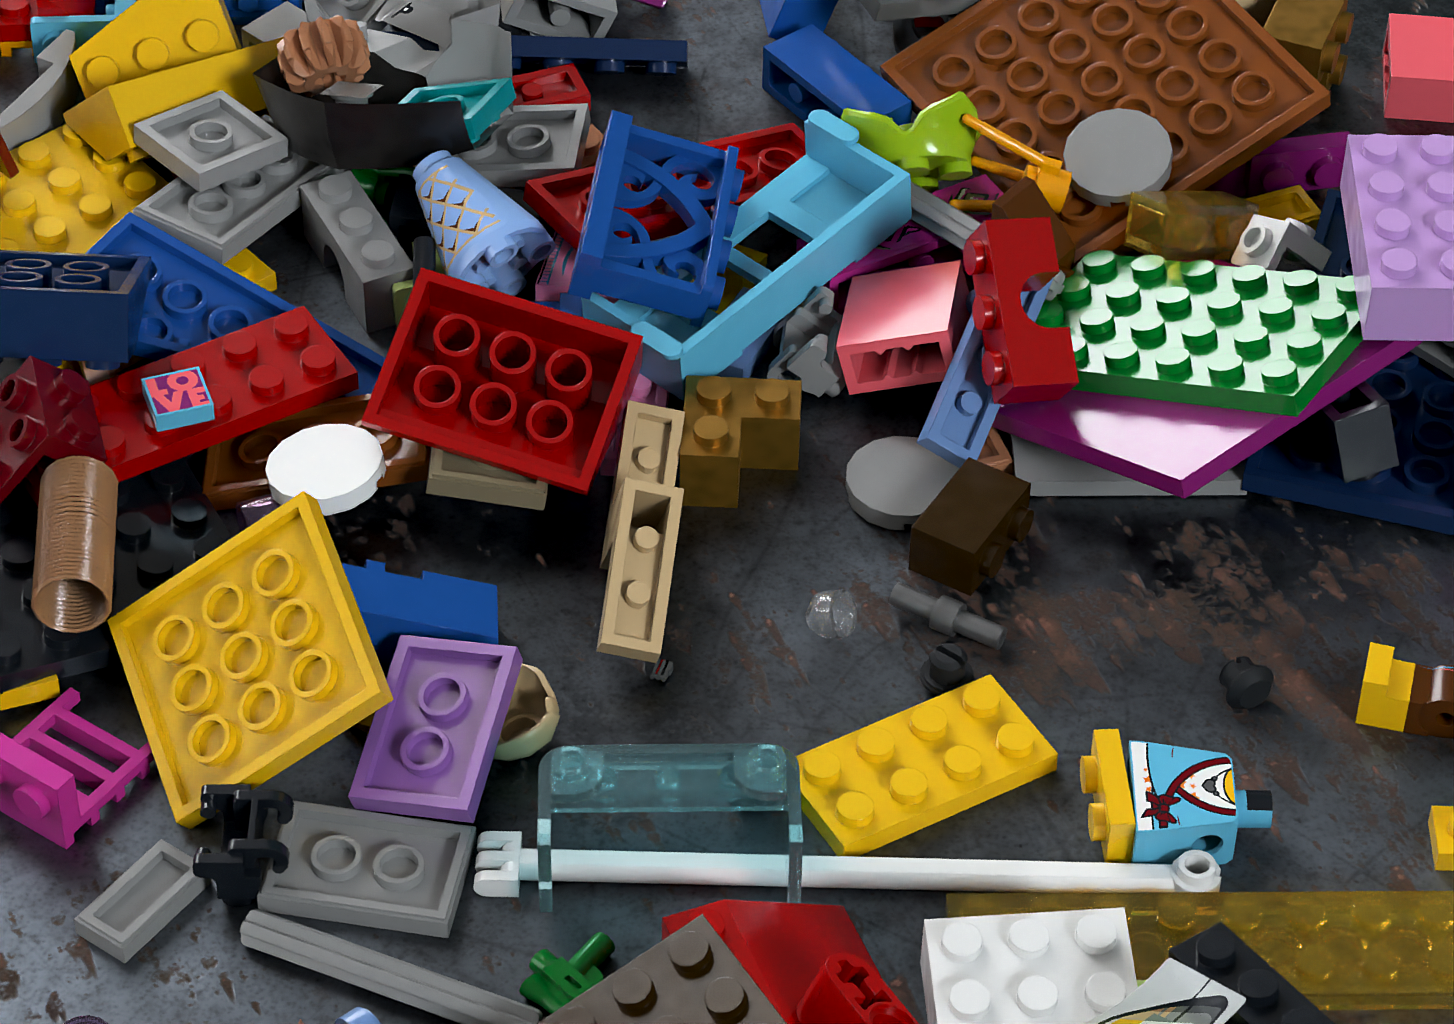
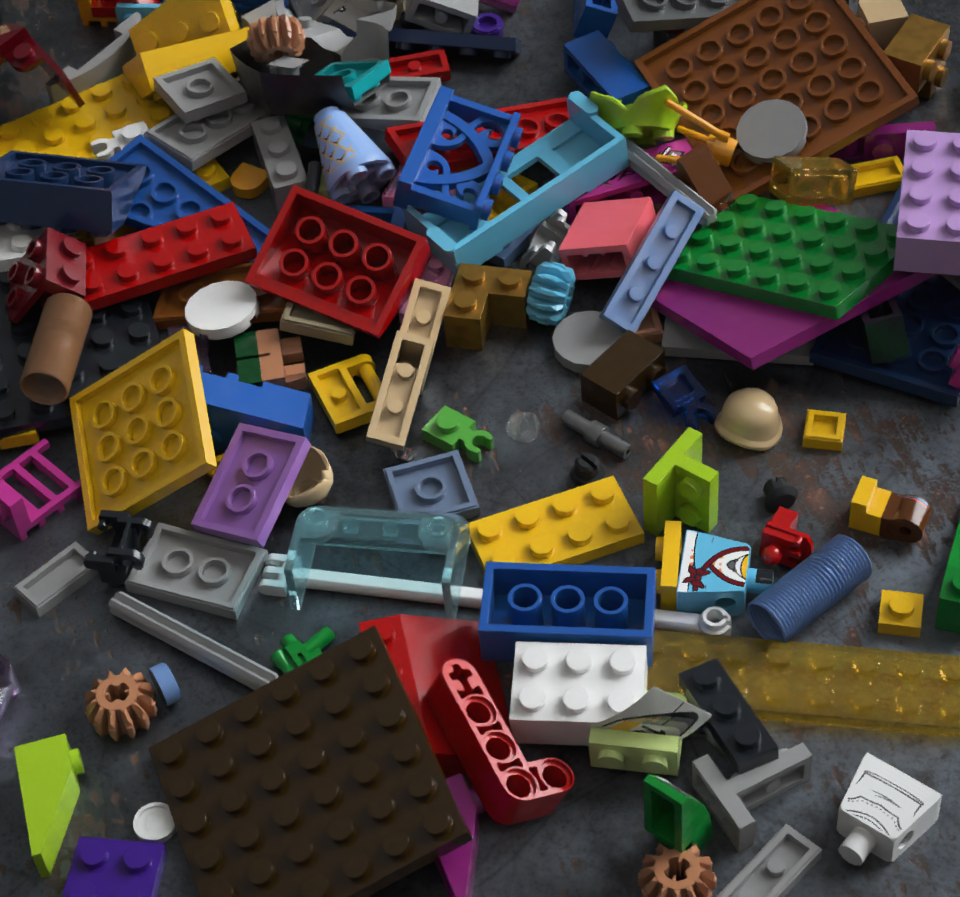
camera: 15 degrees right, 5 degrees up
tile [141,366,215,432] -> none
red arch [963,217,1079,404] -> none
white bracket [1231,214,1332,272] -> none
none -> white plate [91,121,149,160]
none -> light orange tile [230,162,269,199]
none -> nougat hips [234,328,308,390]
none -> yellow plate [308,354,381,434]
none -> sand blue tile [383,450,480,536]
none -> bright green plate [422,405,494,463]
none -> dark purple tile [471,13,504,37]
none -> blue brick [478,562,656,667]
none -> medium azure gear [526,261,576,326]
none -> lime bracket [643,427,719,536]
none -> clear blue plate [652,364,716,431]
none -> tan helmet [714,387,783,451]
none -> medium blue piece [747,534,872,646]
none -> red piece [759,506,814,569]
none -> yellow tile [802,409,847,452]

